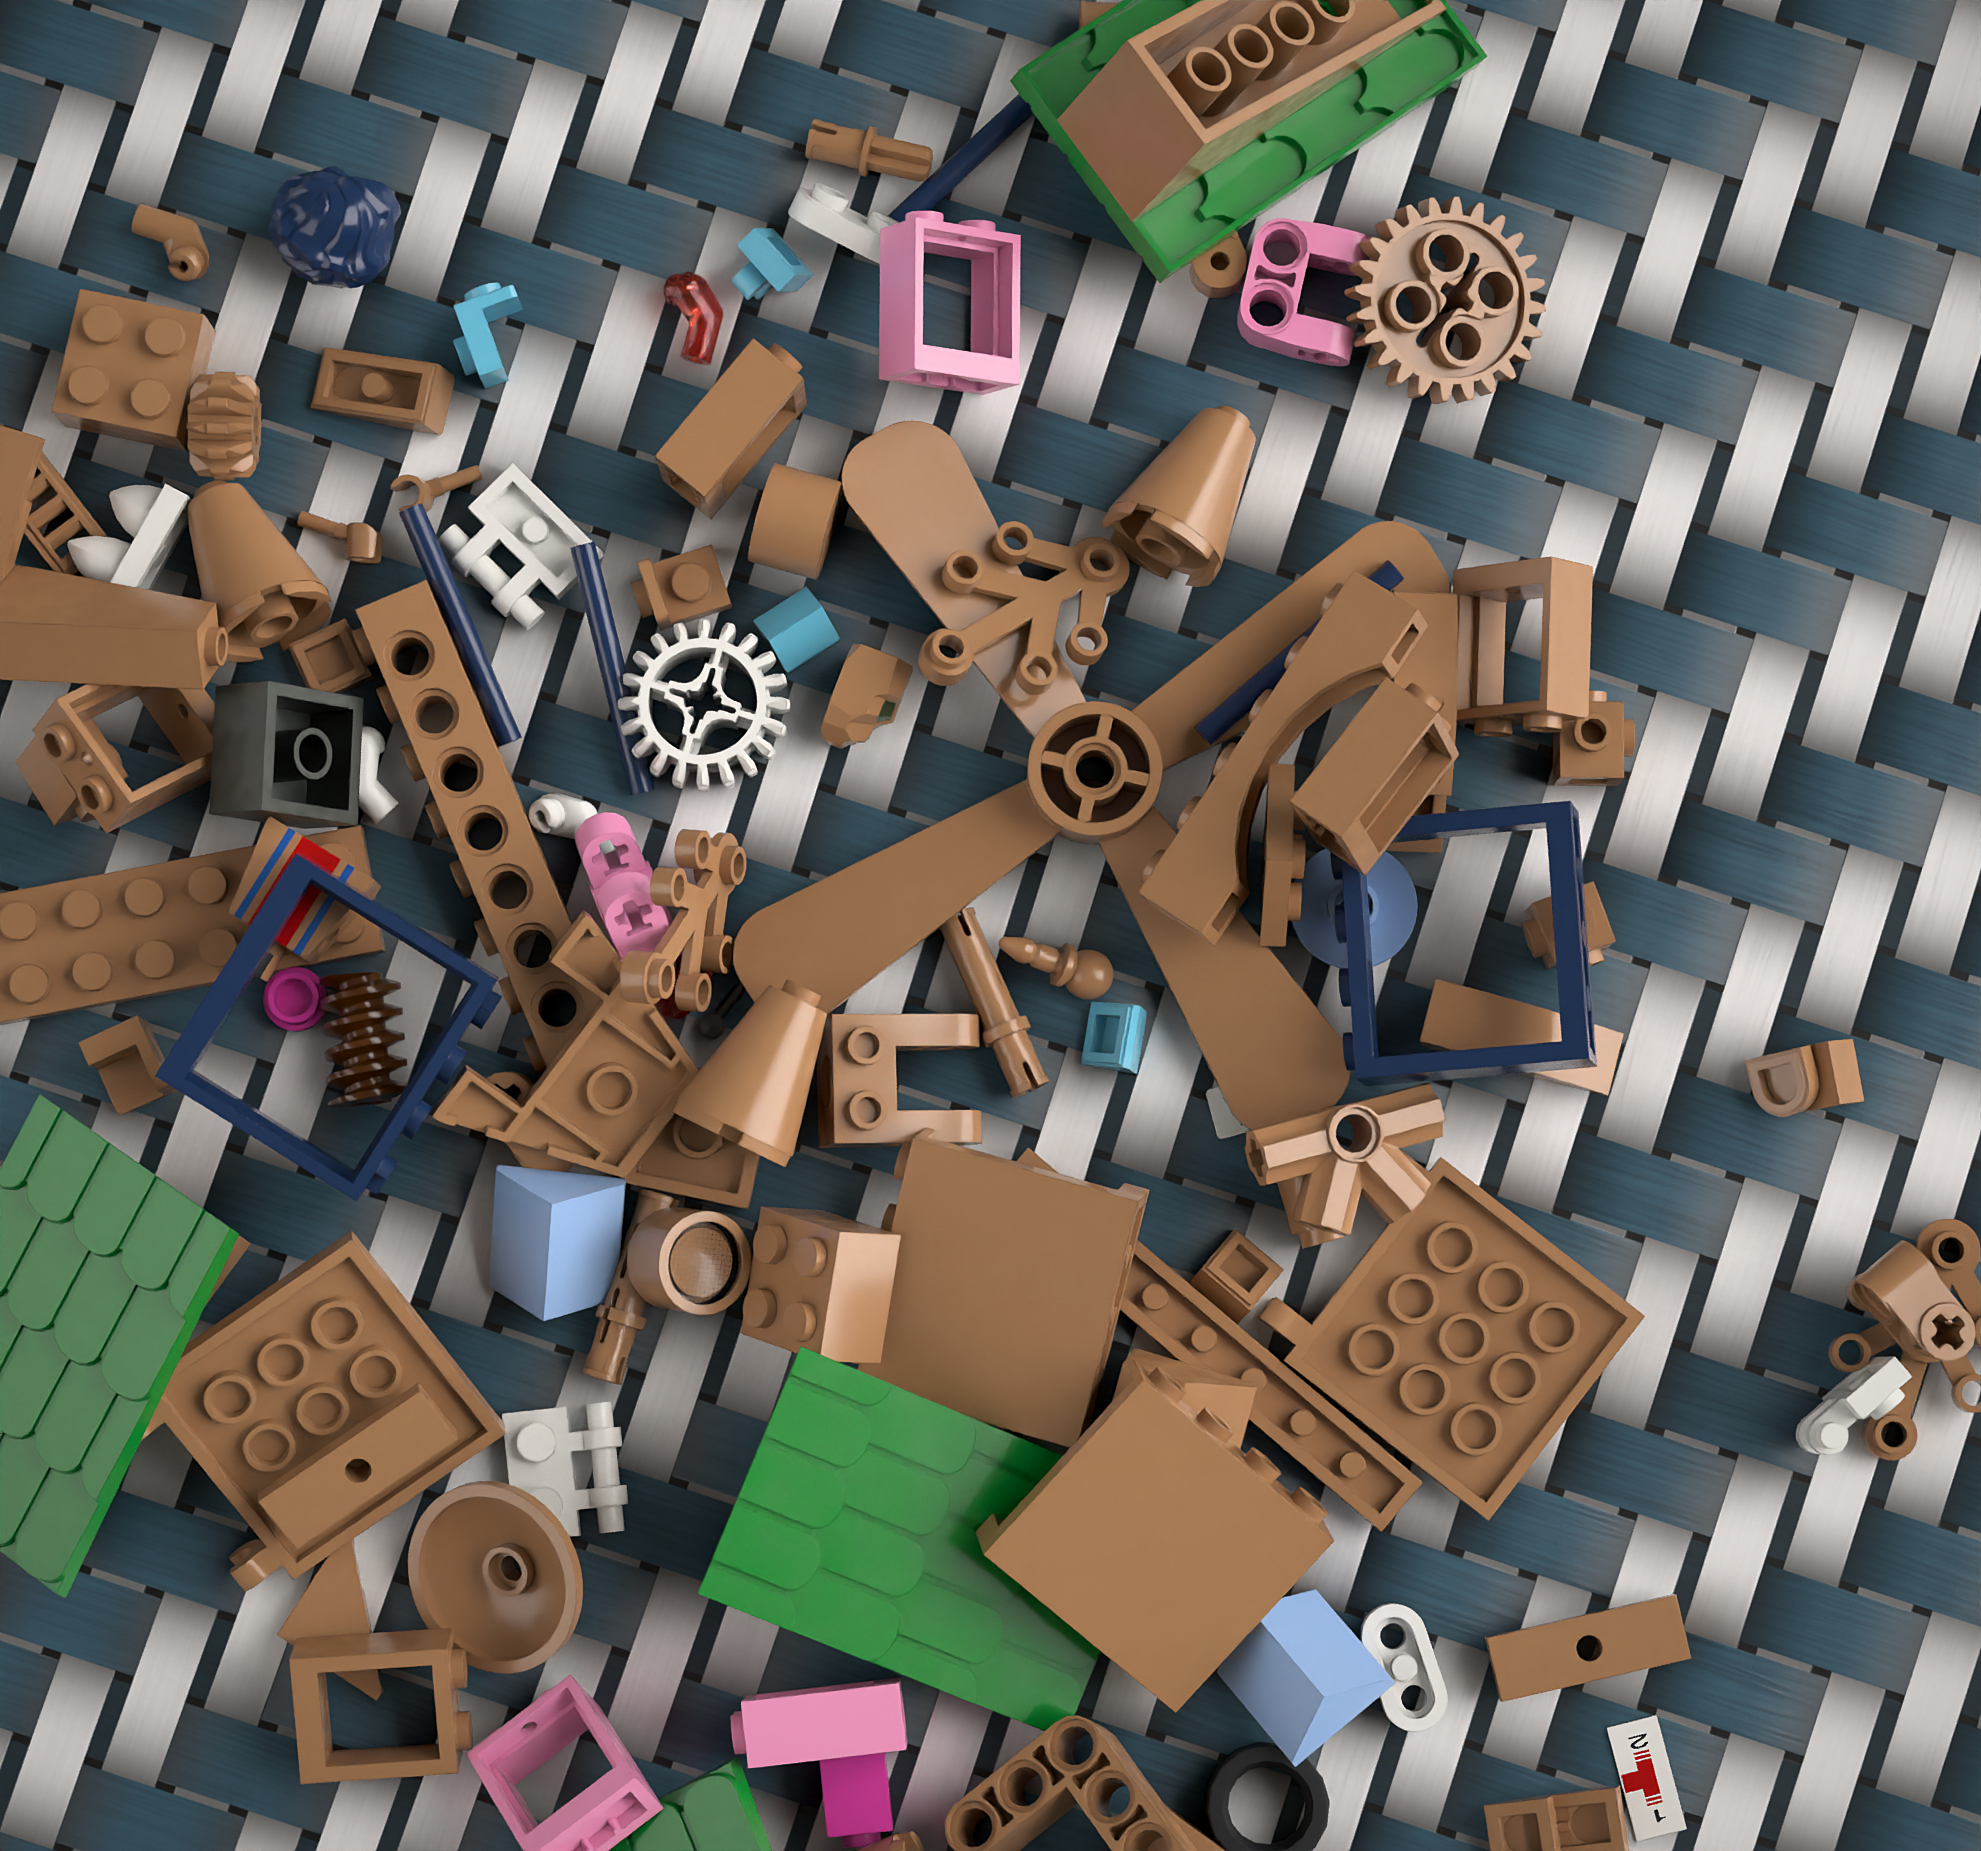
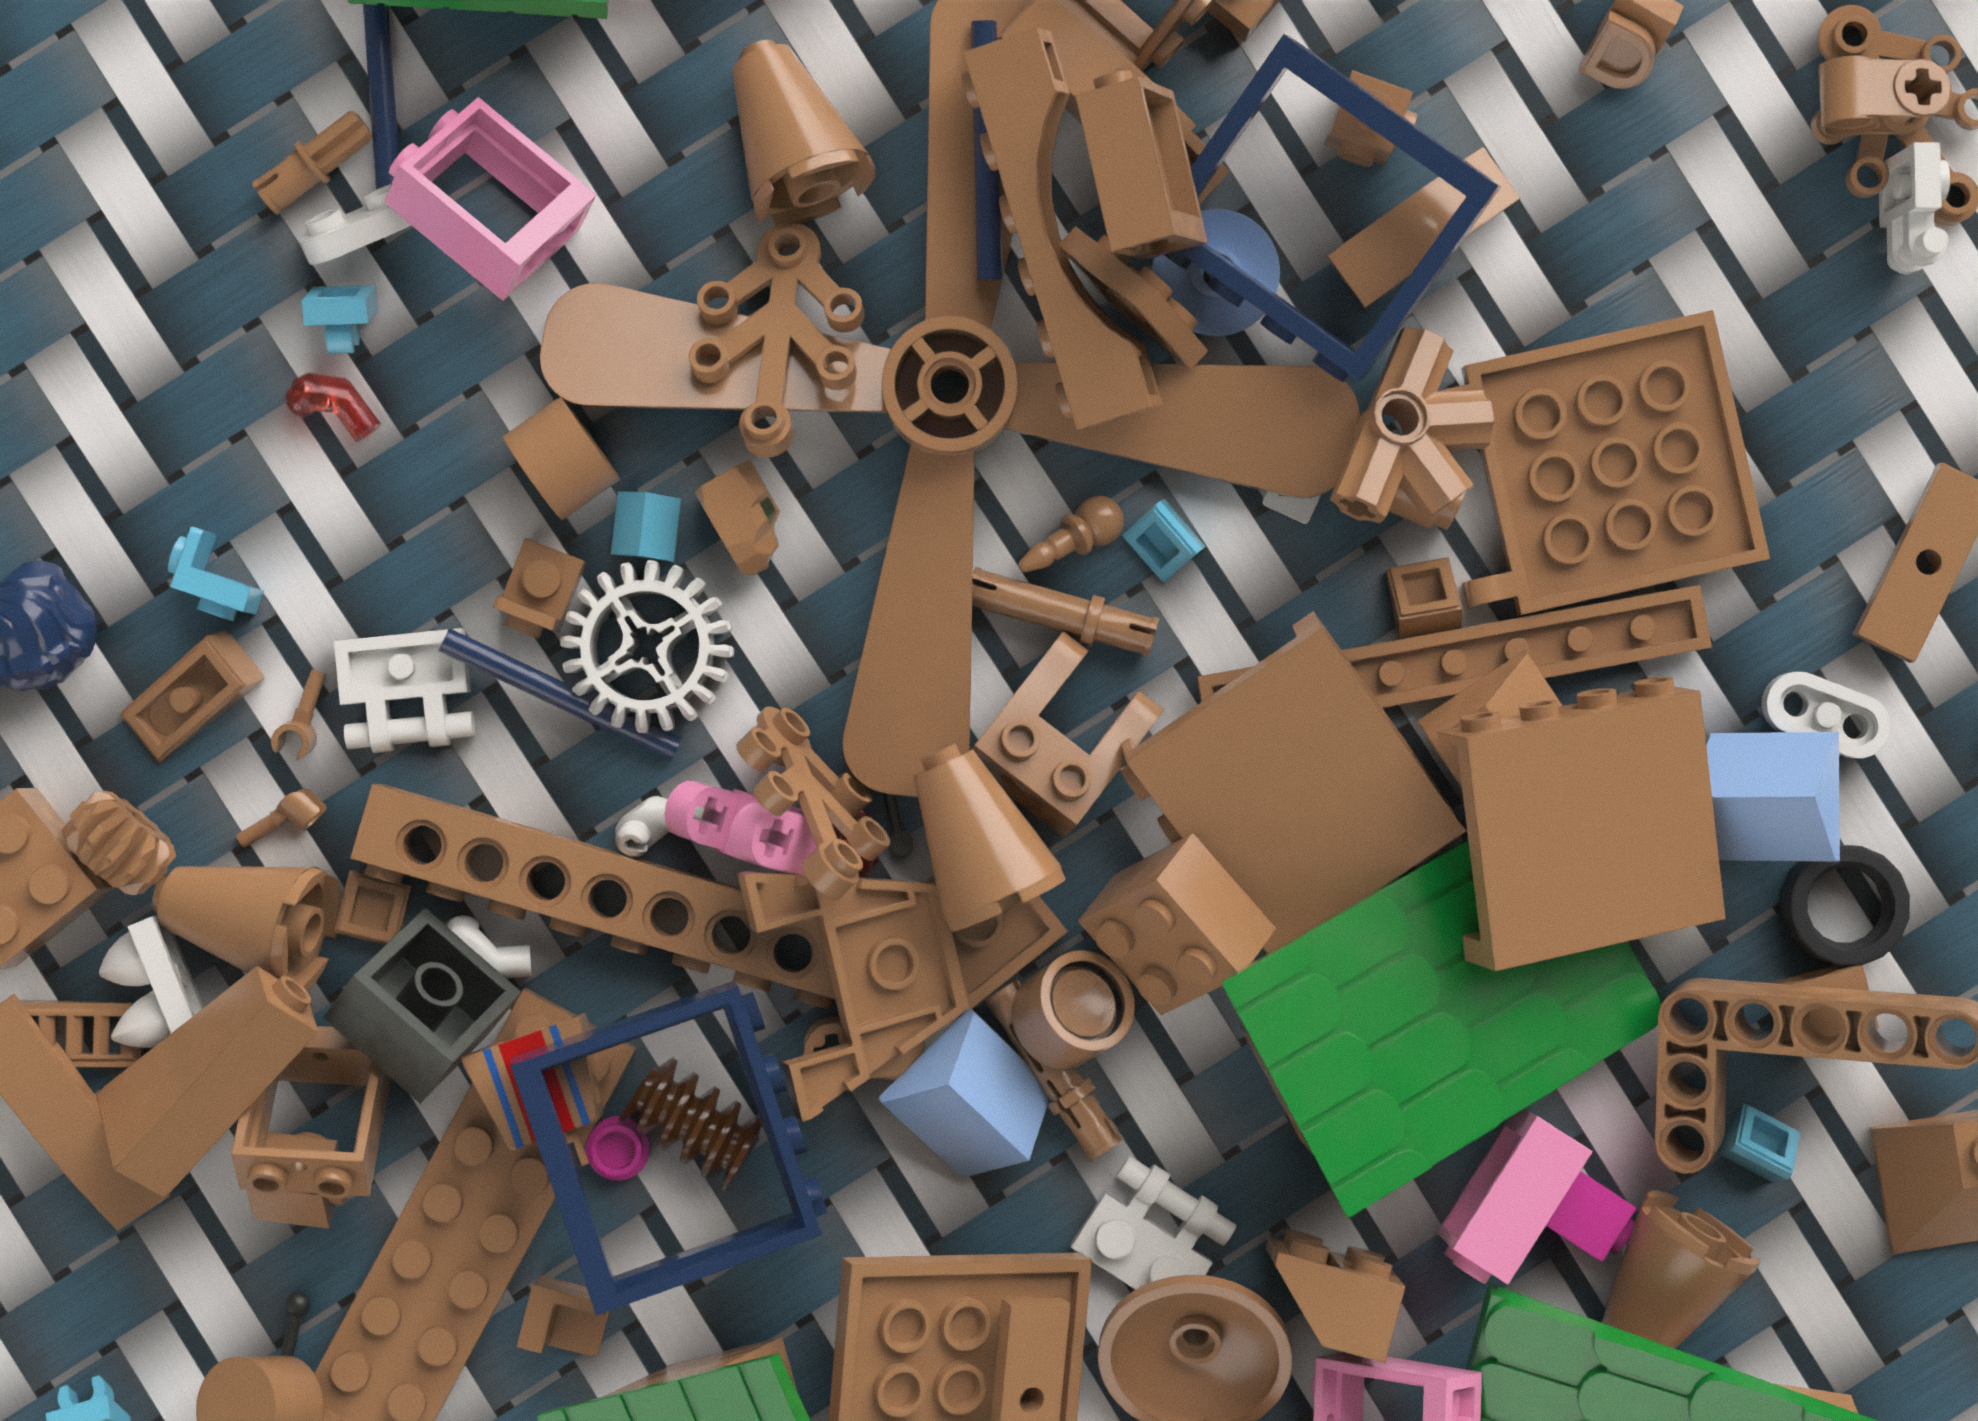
camera: 50 degrees left, 5 degrees up
dark blue bar [399,503,522,747] -> none
medium nougat window [655,338,807,520] -> none
none -> medium nougat slope [1265,1229,1405,1363]

